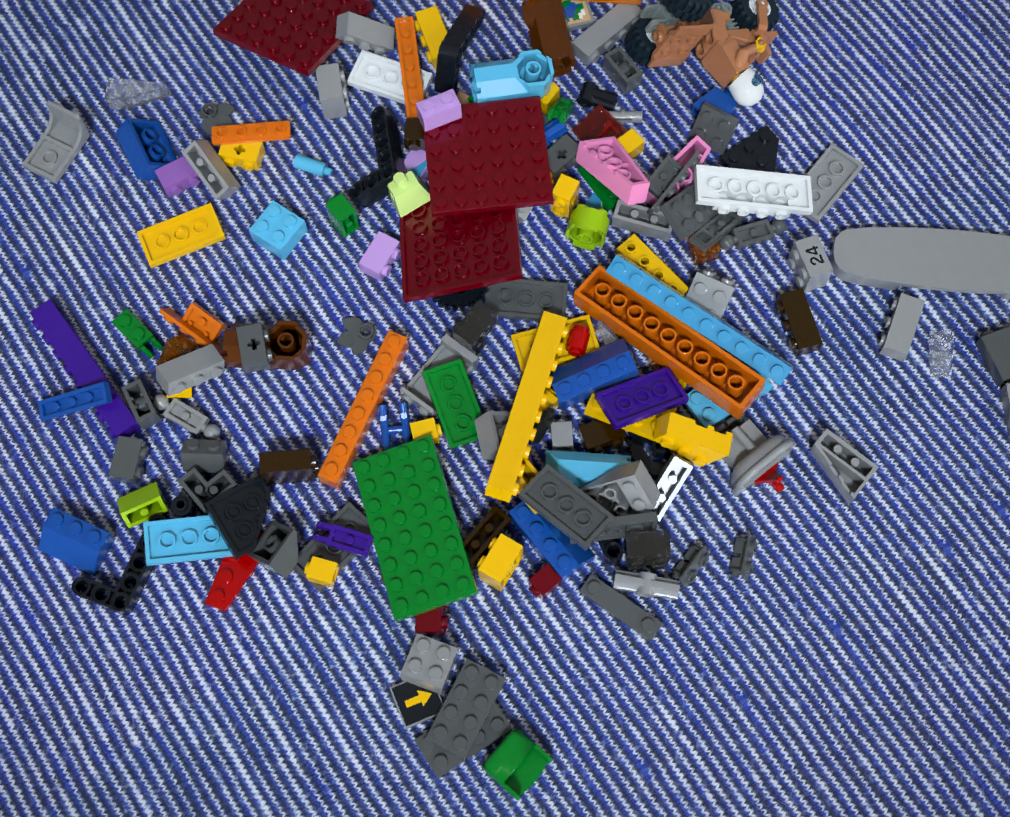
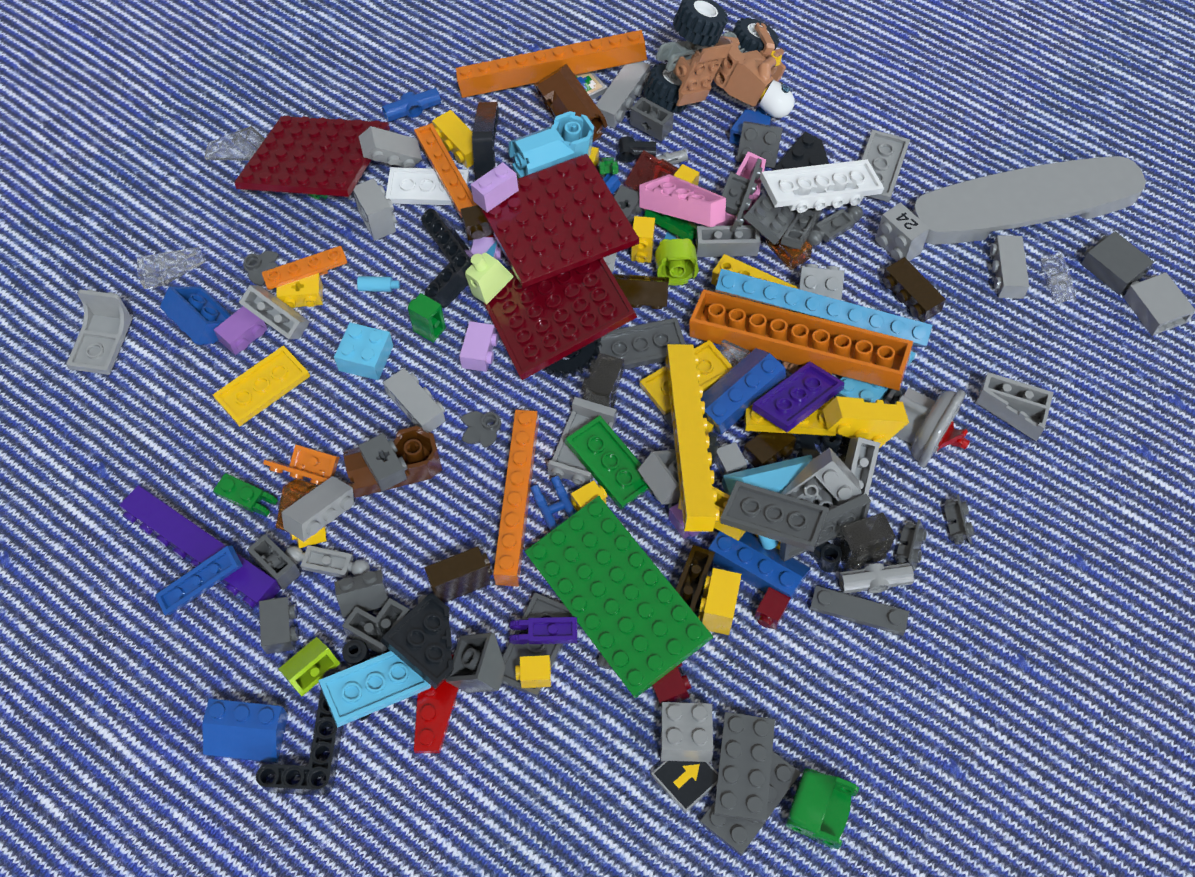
camera: 20 degrees left, 10 degrees down
red brick [565,325,590,357] -> none
none -> light grey brick [383,368,446,433]
none -> dark brown brick [613,274,669,309]

